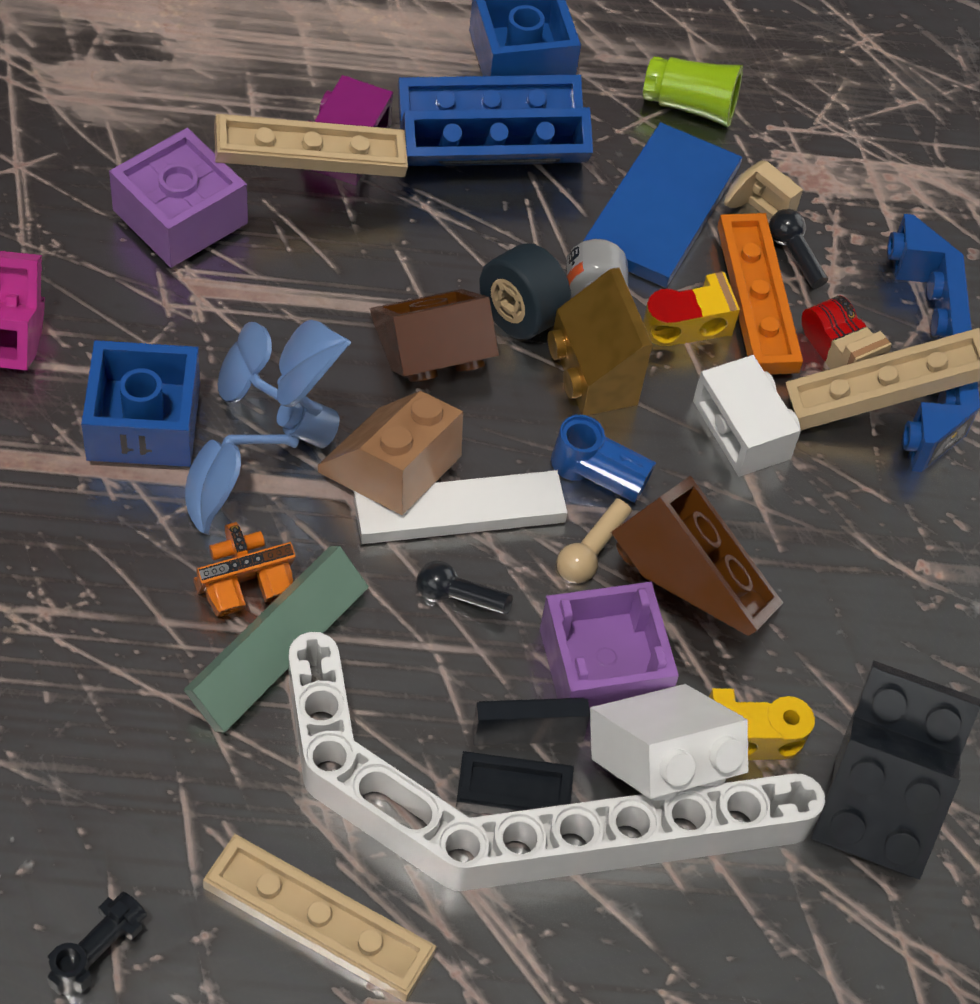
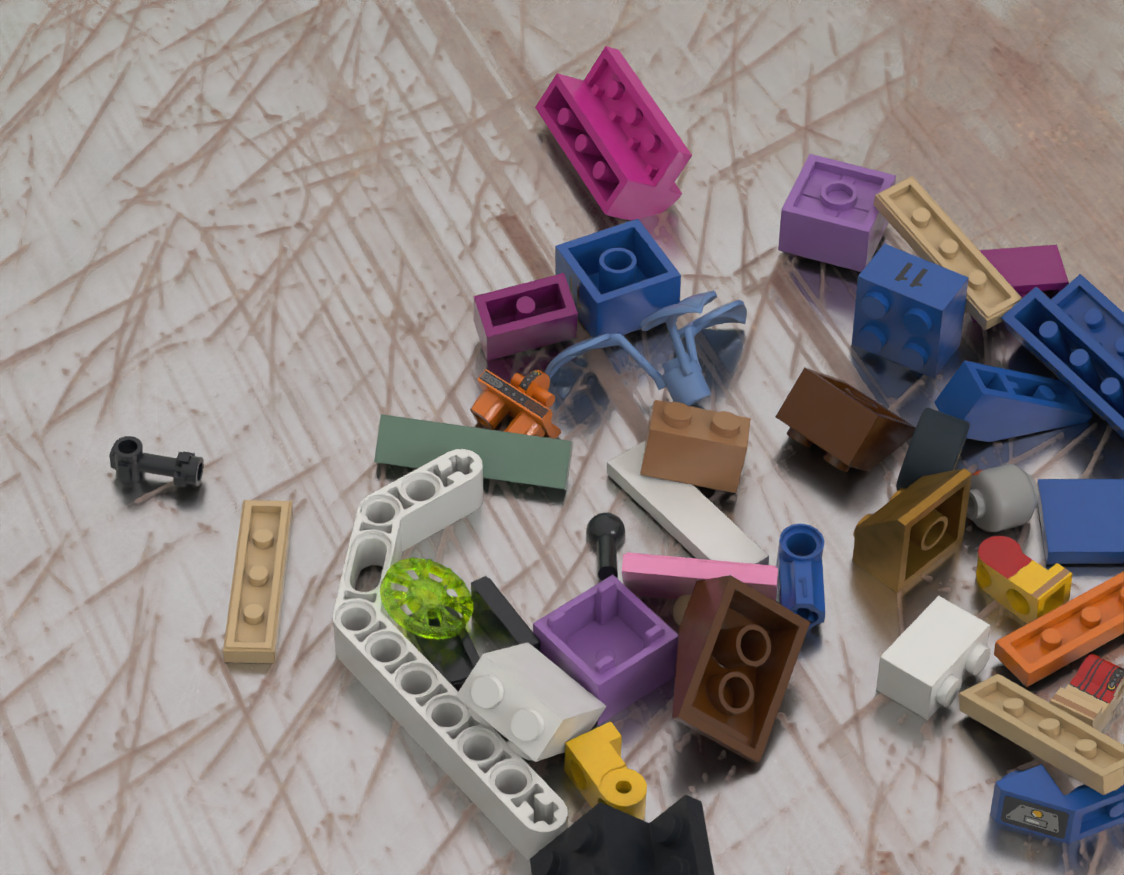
camera: 70 degrees right, 10 degrees down
none -> clear neon green wheel [380,557,473,639]
none -> magenta brick [473,273,578,361]
none -> bright pink tile [622,552,778,602]
none -> blue brick [851,244,969,379]
none -> blue slope [934,361,1093,442]

